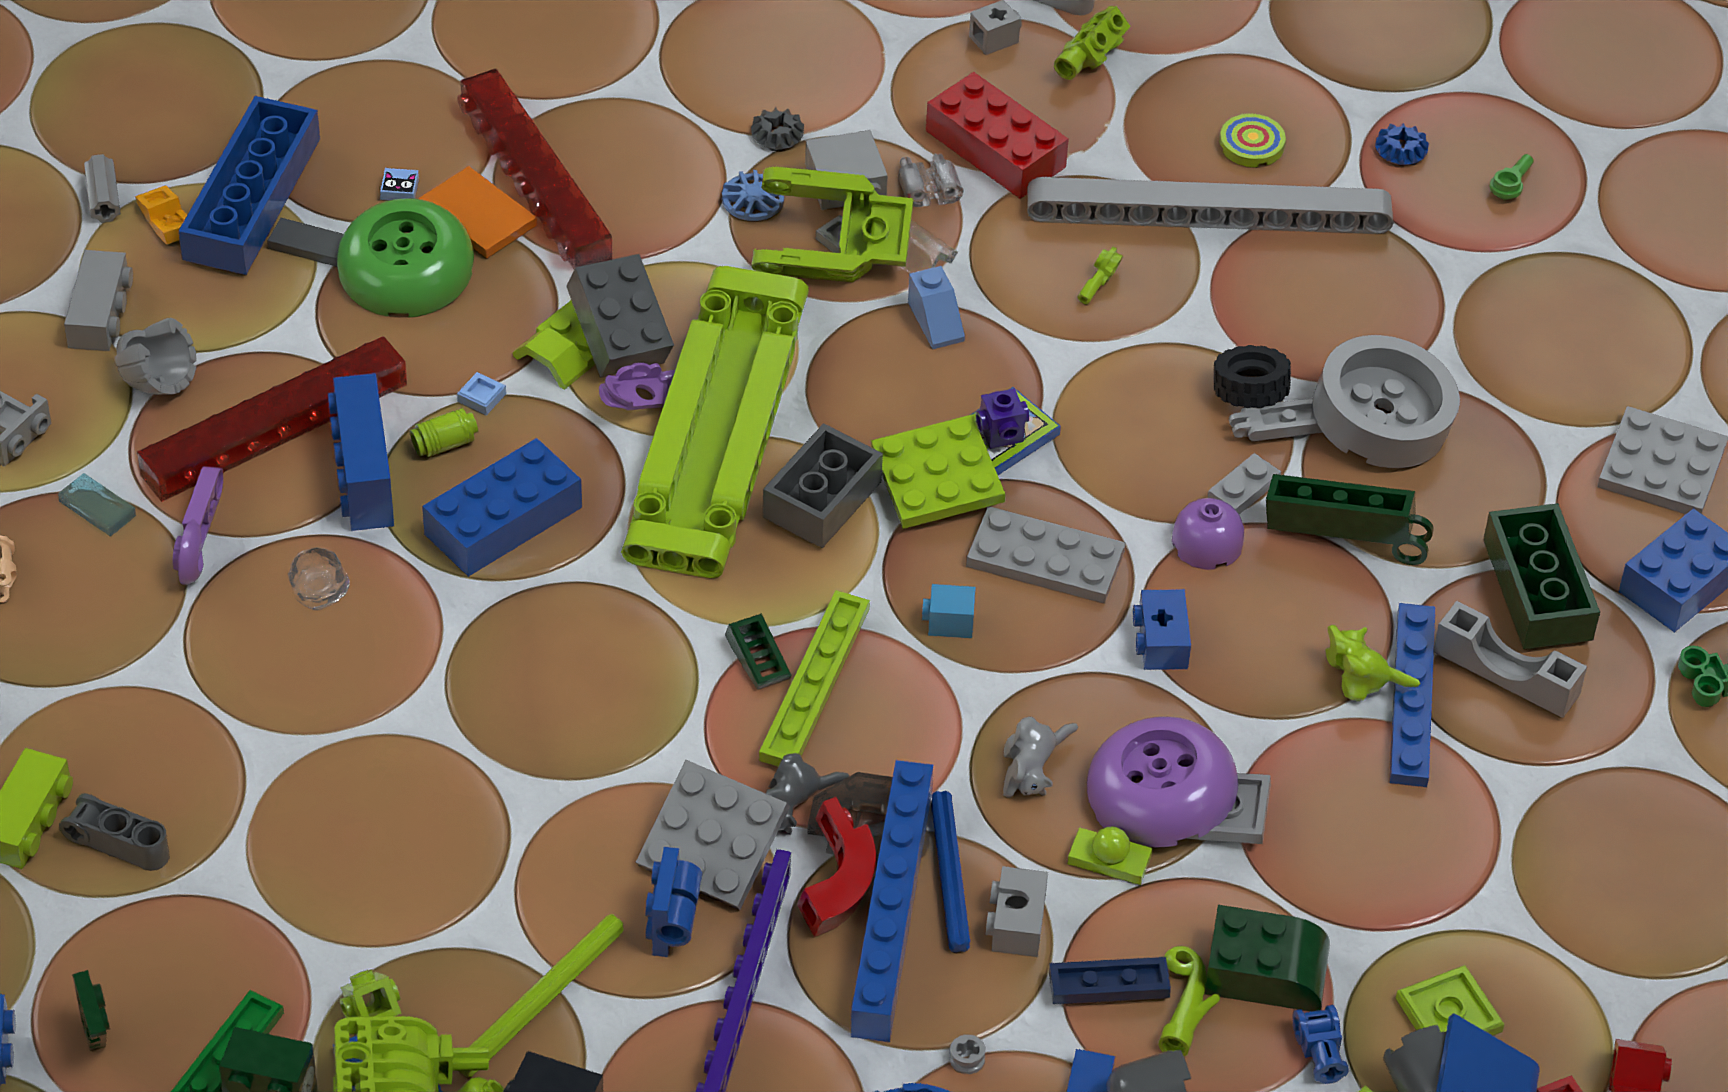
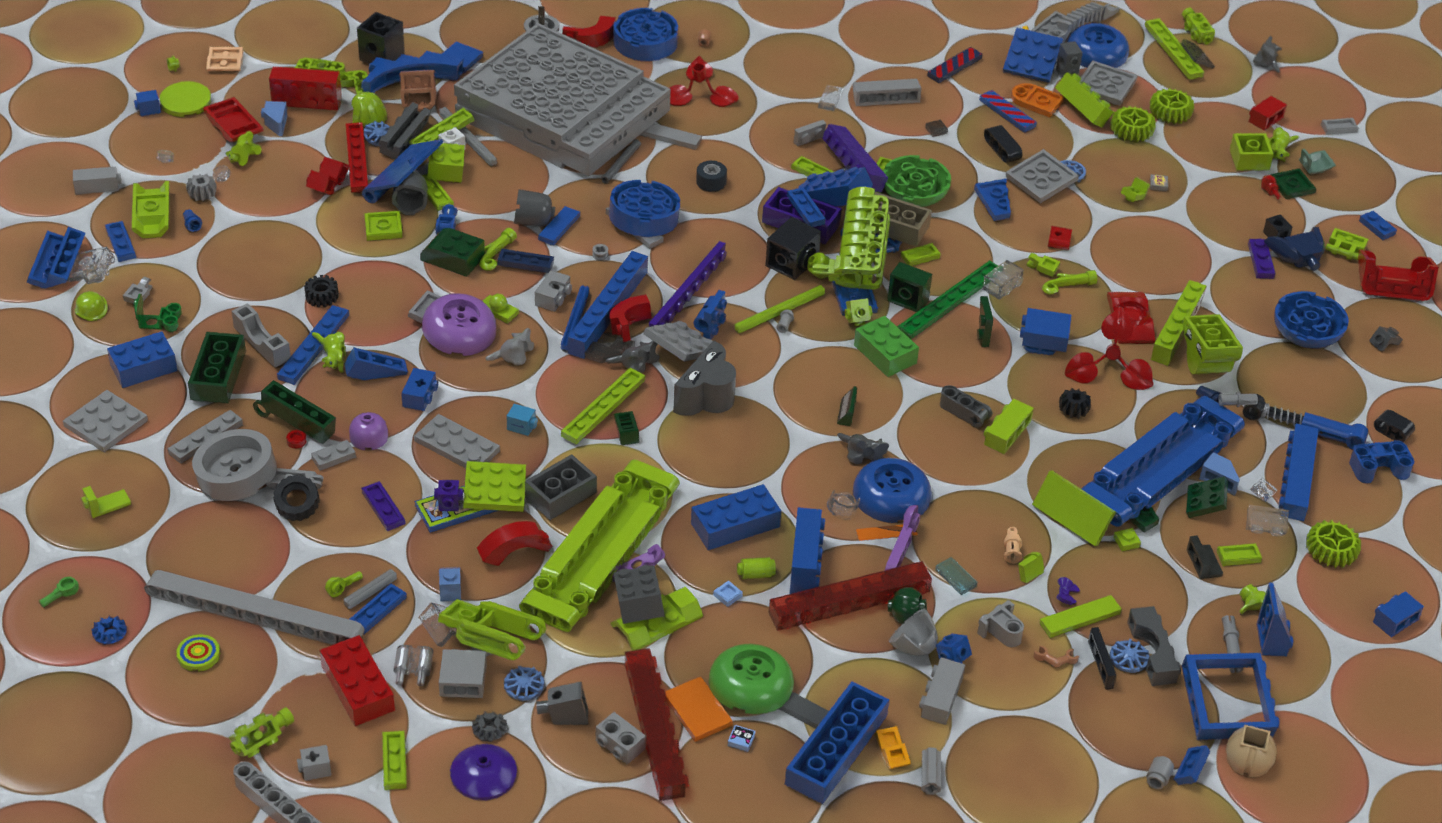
camera: 165 degrees left, 5 degrees down
none -> lime bracket [81,486,131,518]
none -> light grey plate [168,410,243,463]
none -> black tyre [304,275,339,307]
none -> light grey axle [343,569,397,609]
none -> blue slope [344,347,408,380]
none -> blue tile [349,583,407,635]
none -> dark purple tile [361,481,405,531]
none -> lime tile [382,731,407,790]
none -> dark purple dish [450,744,517,800]
none -> red arch [477,521,553,566]
none -> dark grey torso [536,682,589,725]
none -> light grey brick [596,712,646,765]
none -> dark grey brick [673,341,736,416]
none -> light grey pin [776,309,794,333]
none -> dark green slope [837,386,858,426]
none -> dark grey animal [837,433,889,464]
none -> blue brick [852,458,931,523]
none -> bright green brick [854,316,919,377]
none -> orange sticker [856,524,918,541]
none -> dark green plant [888,587,927,624]
none -> blue brick [936,633,972,663]

